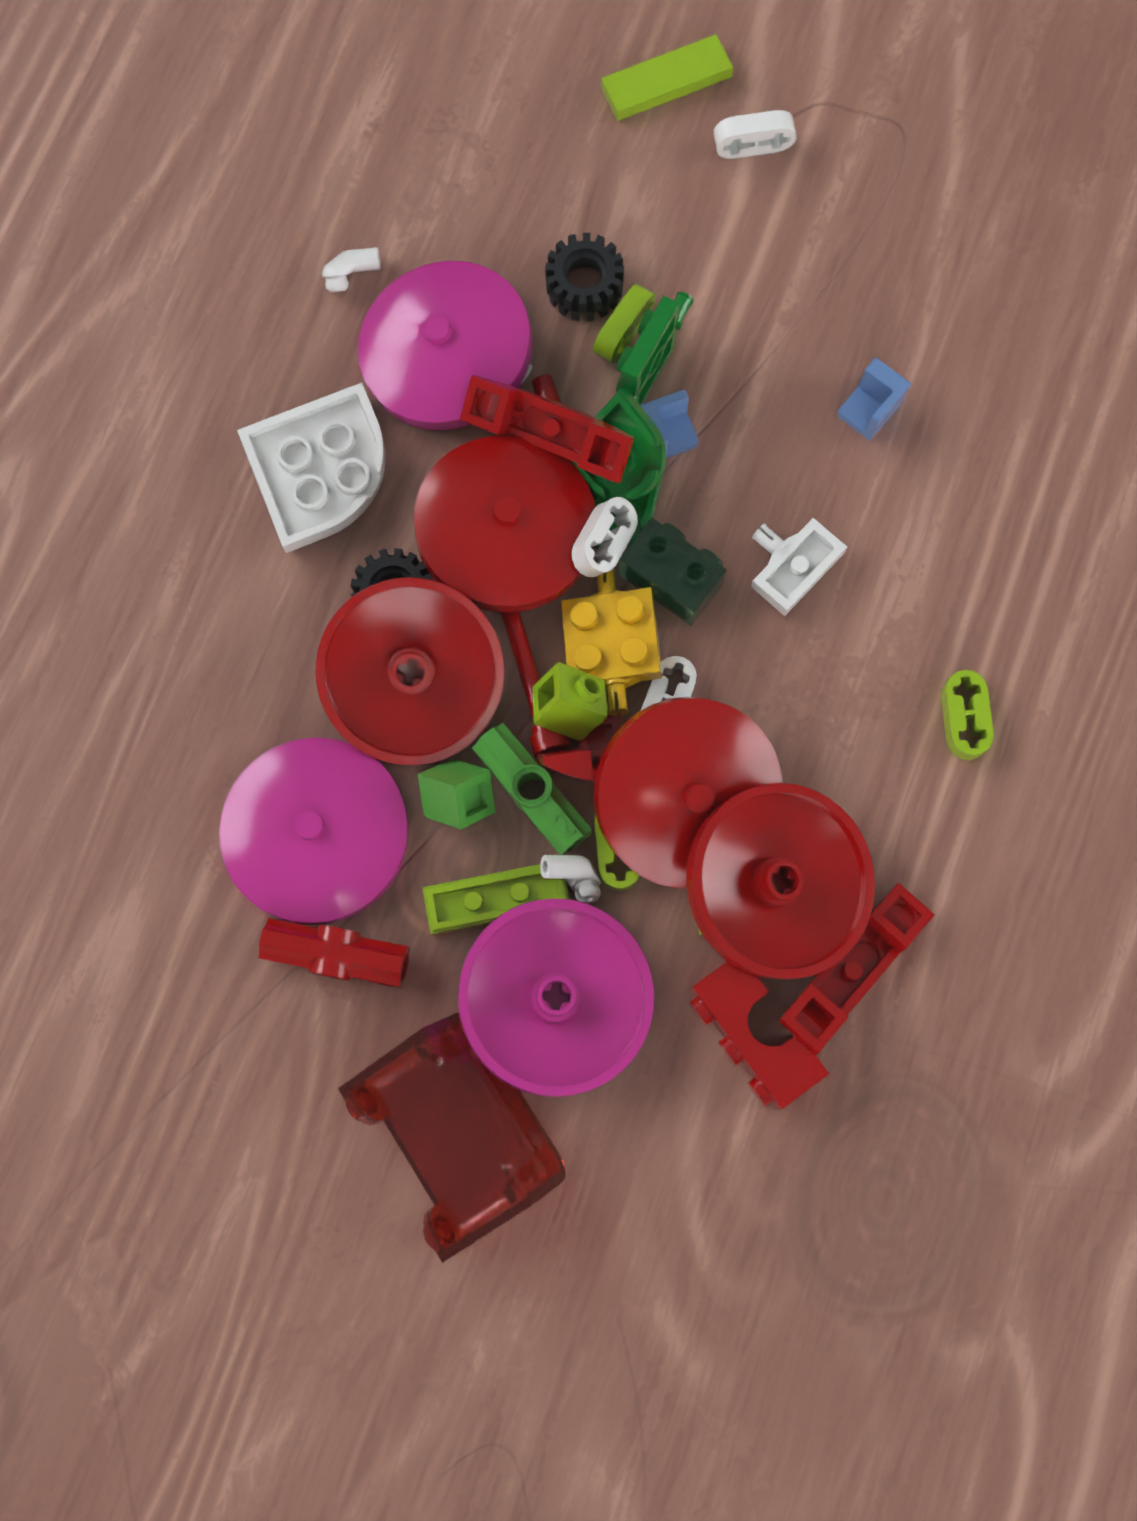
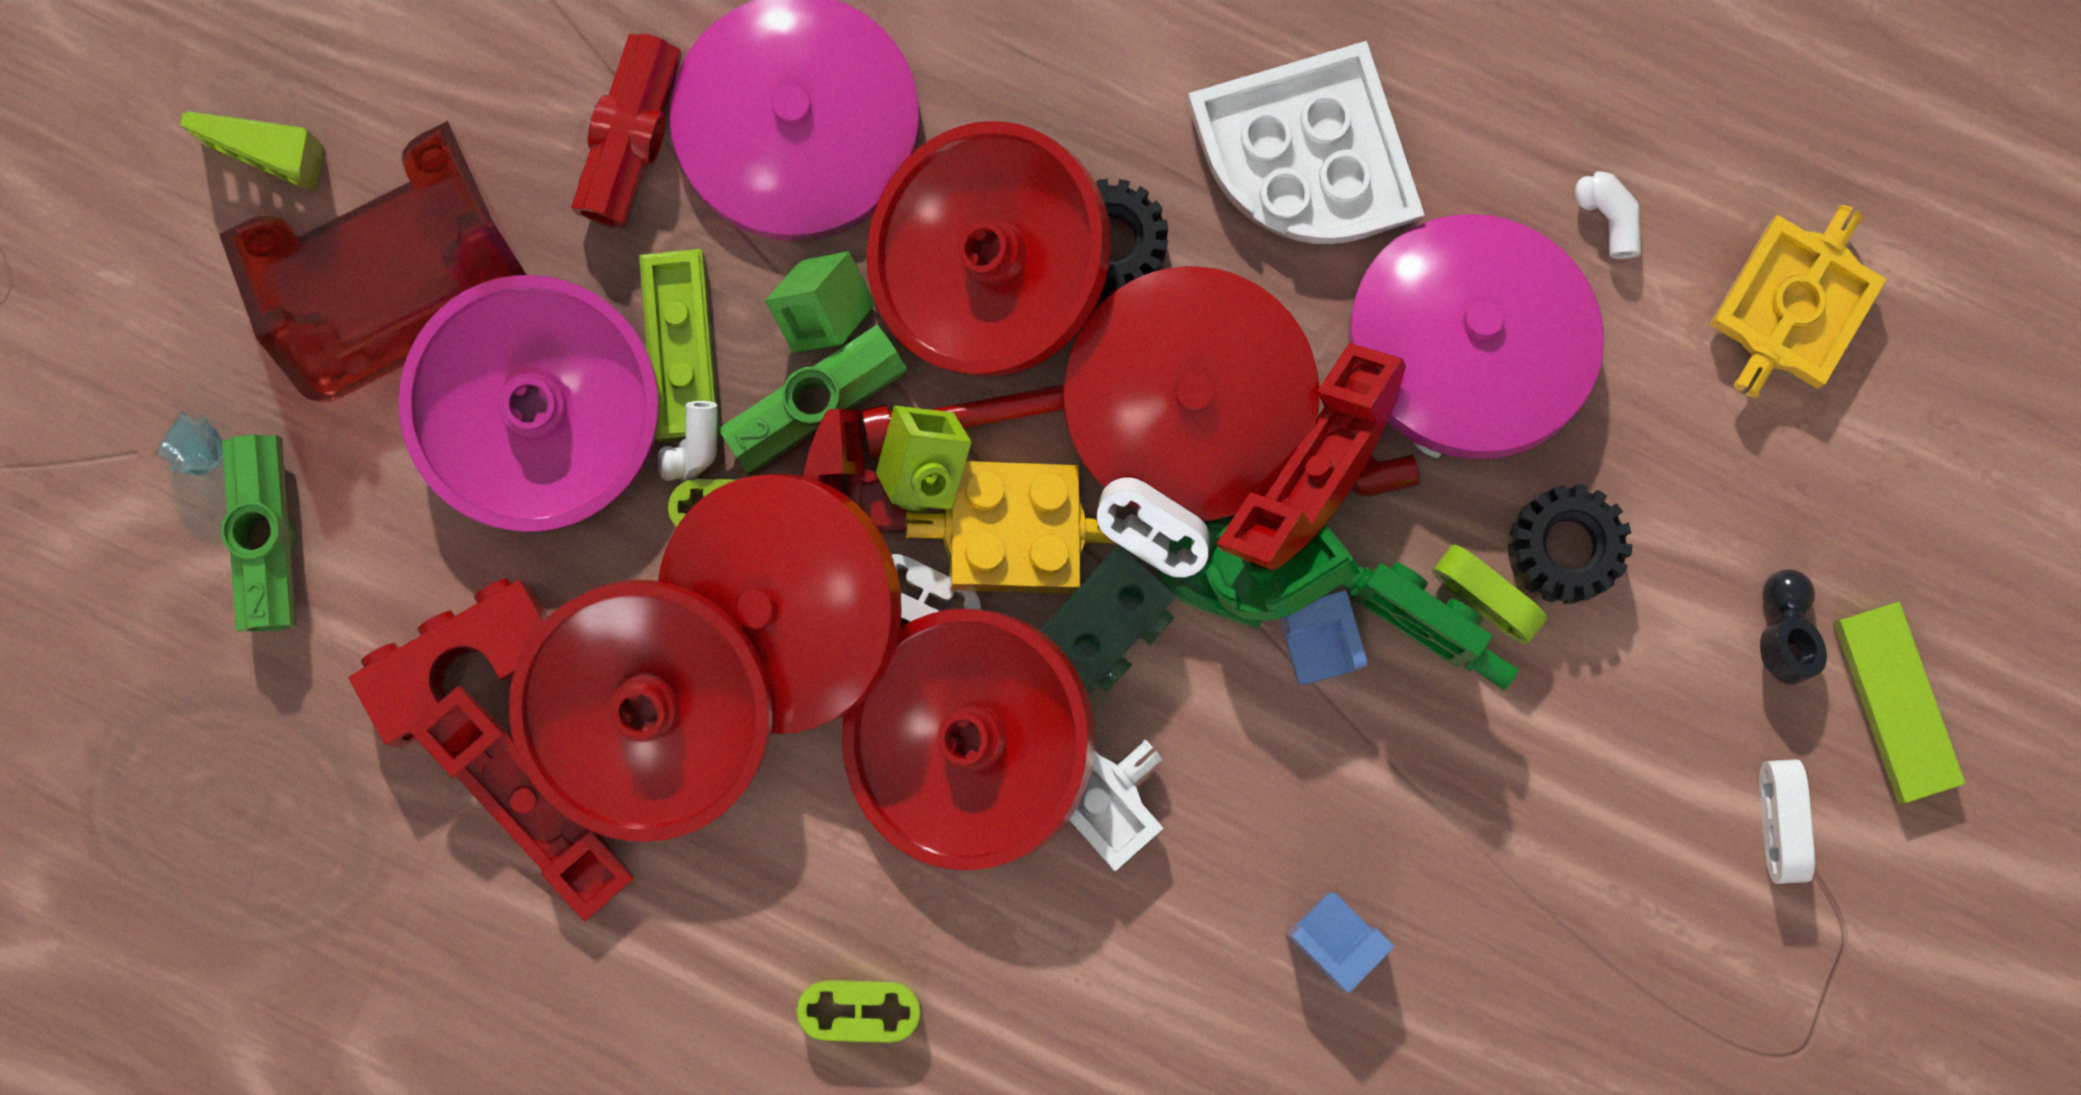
camera: 90 degrees right, 5 degrees up
none -> clear light blue plate [154,411,223,476]
none -> lime slope [180,111,325,191]
none -> bright green piece [221,434,297,632]
none -> red dish [842,609,1095,871]
none -> yellow plate [1709,205,1887,398]
none -> black plate [1760,569,1827,685]

